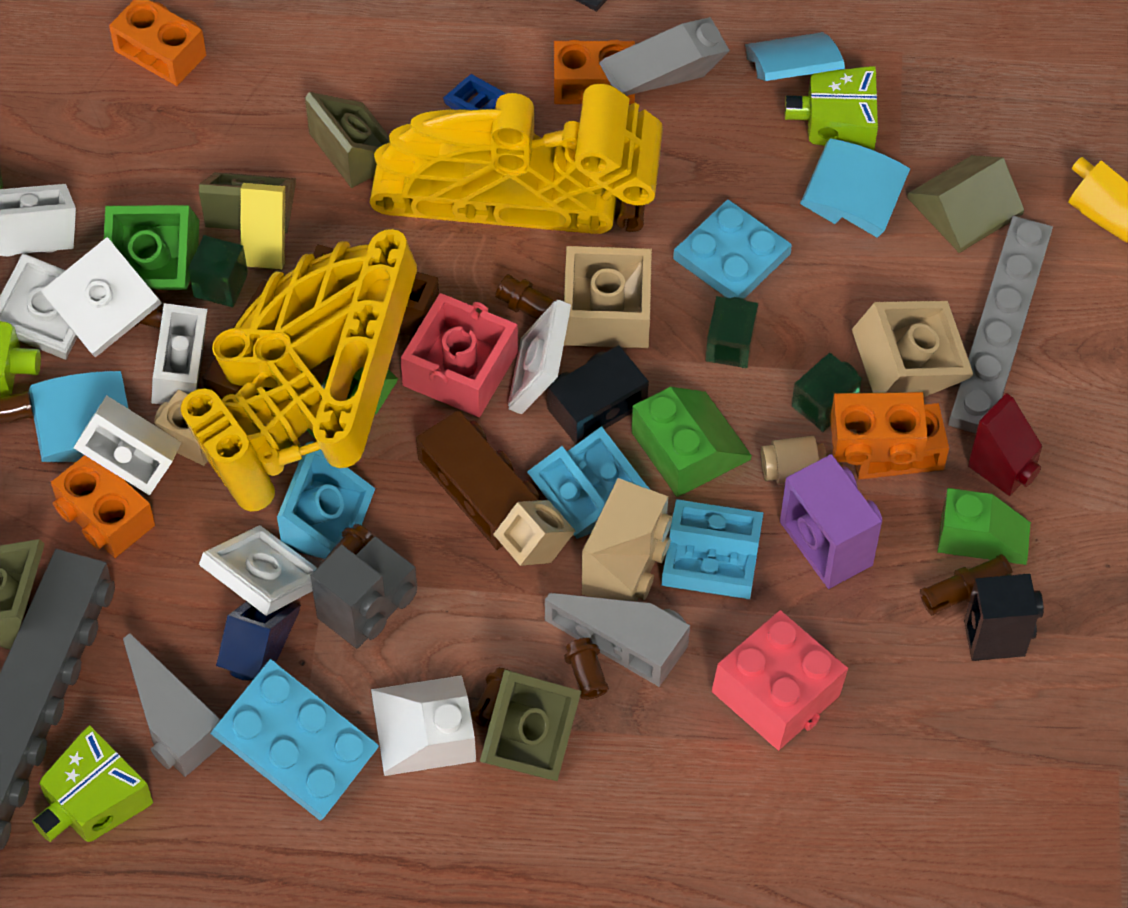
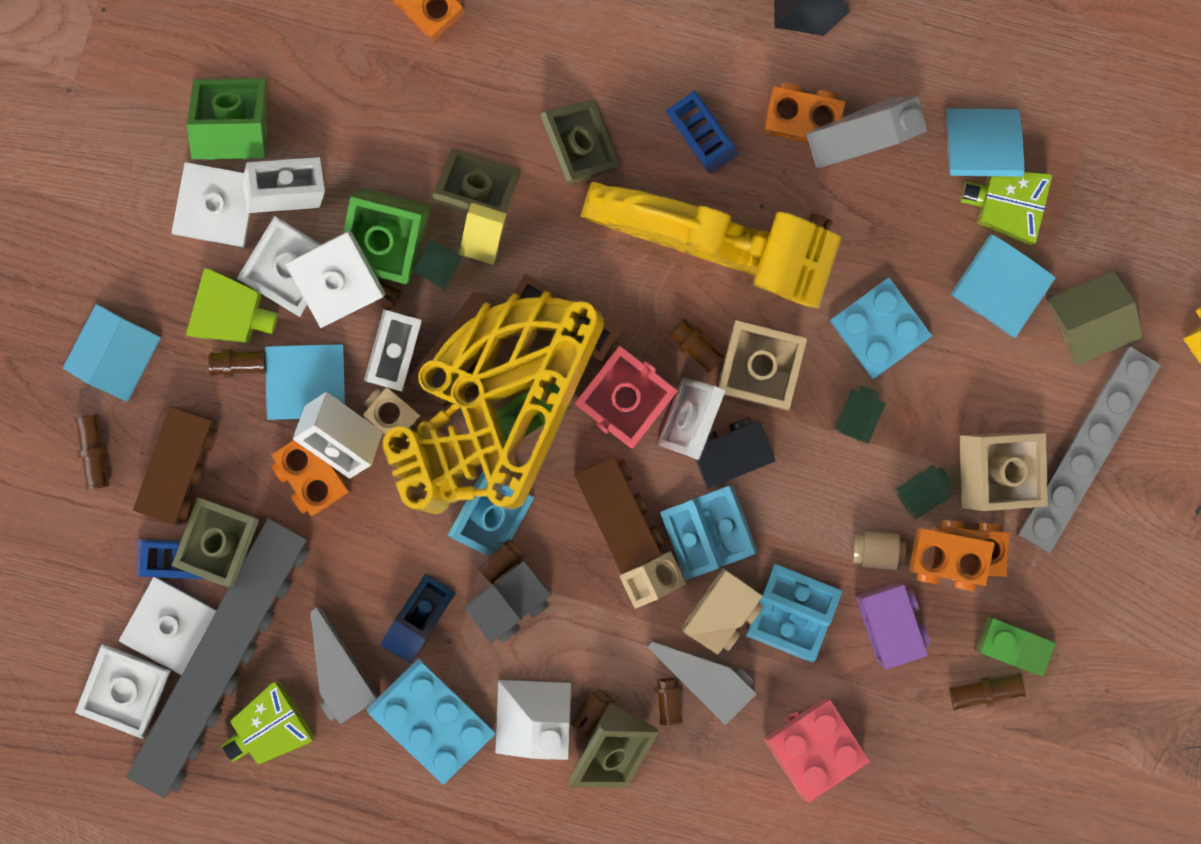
camera: 10 degrees right, 30 degrees up
white plate [199,525,317,616] -> none
bright green slope [632,387,752,497] -> none
black brick [964,574,1044,661] -> none
dark red slope [968,393,1043,497] -> none

